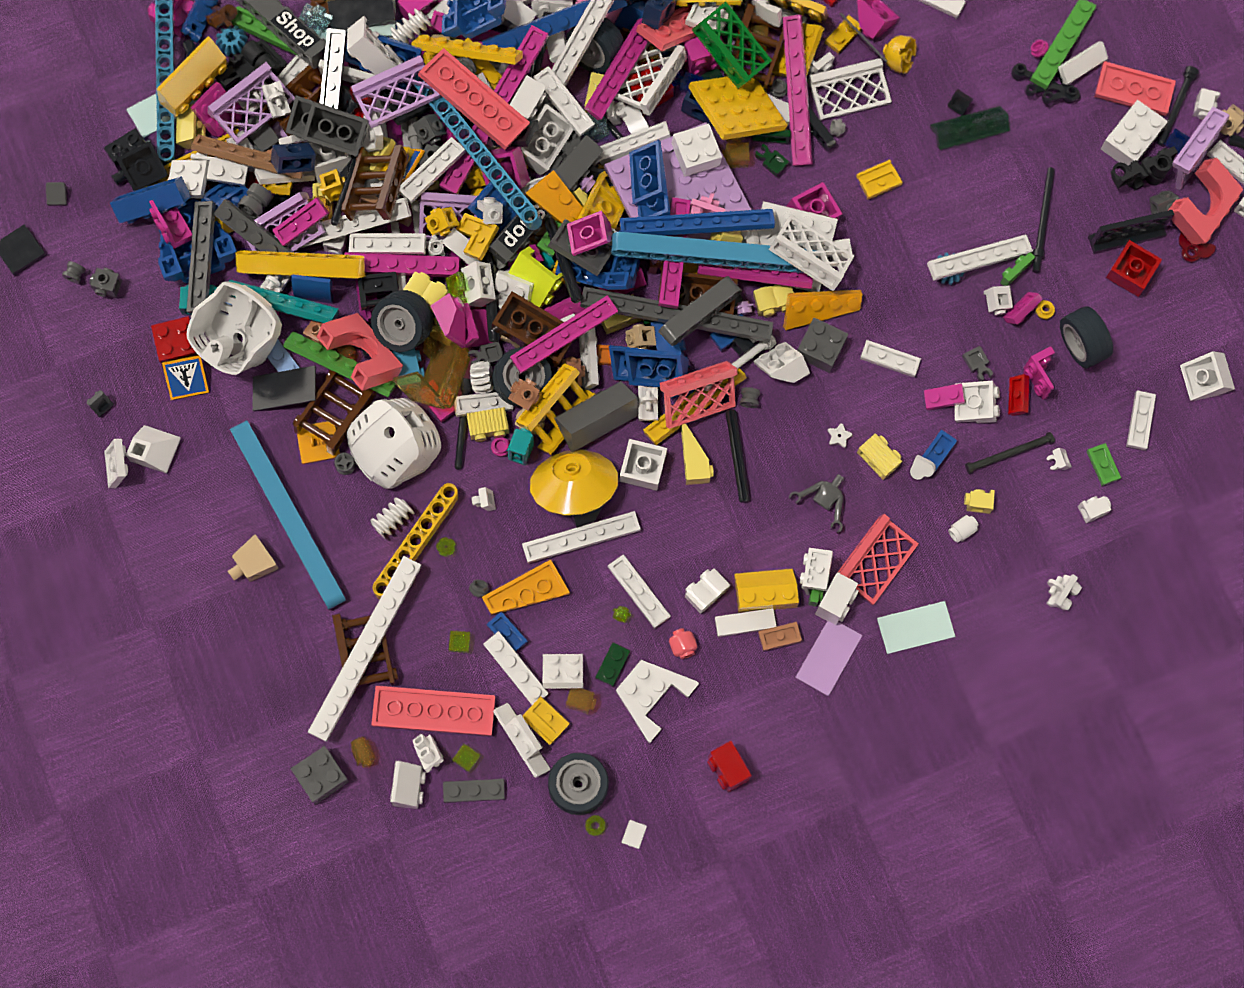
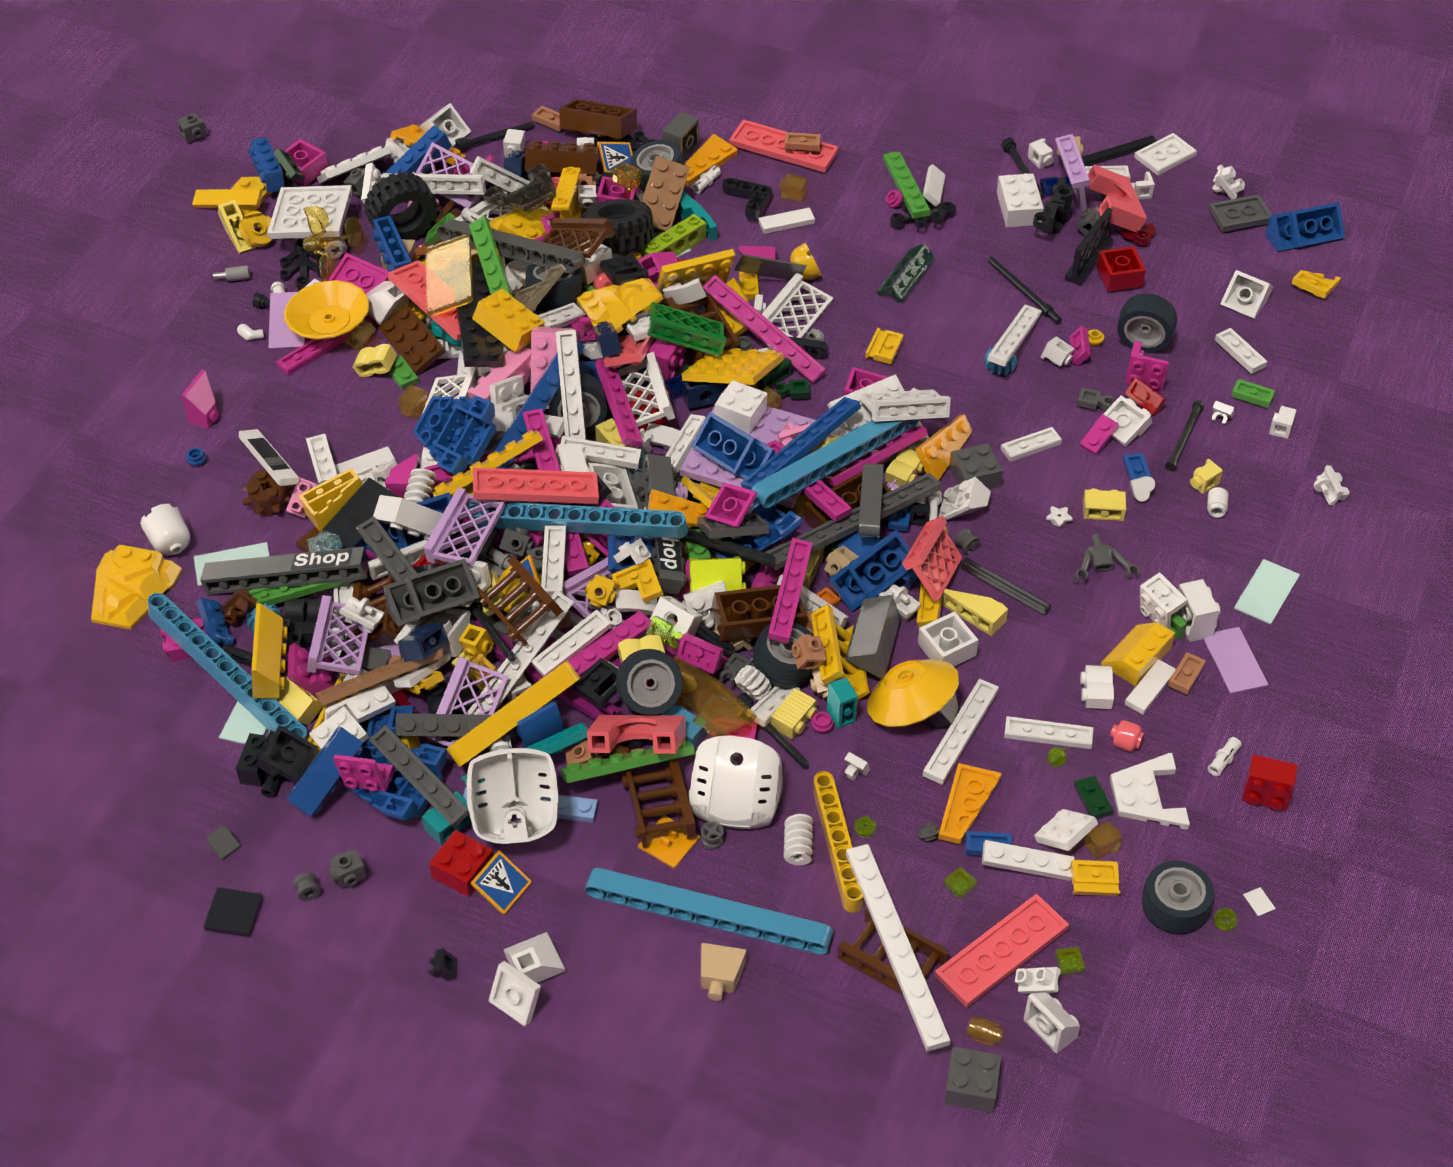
camera: 40 degrees left, 25 degrees down
dark grey wheel [237,183,273,219] -> none
black window [252,366,316,411] -> none
dark pink plate [272,197,329,246] -> none
dark pink slope [431,293,466,348] -> none
dark grey plate [443,779,505,803] -> none
white bracket [493,703,550,778] -> none
coral fence [834,514,919,605] -> none
black tile [947,89,973,116] -> none
bright green plate [1000,252,1035,286] -> none
coral plate [1094,61,1176,116] -> none
none -> white pin [1208,737,1242,776]

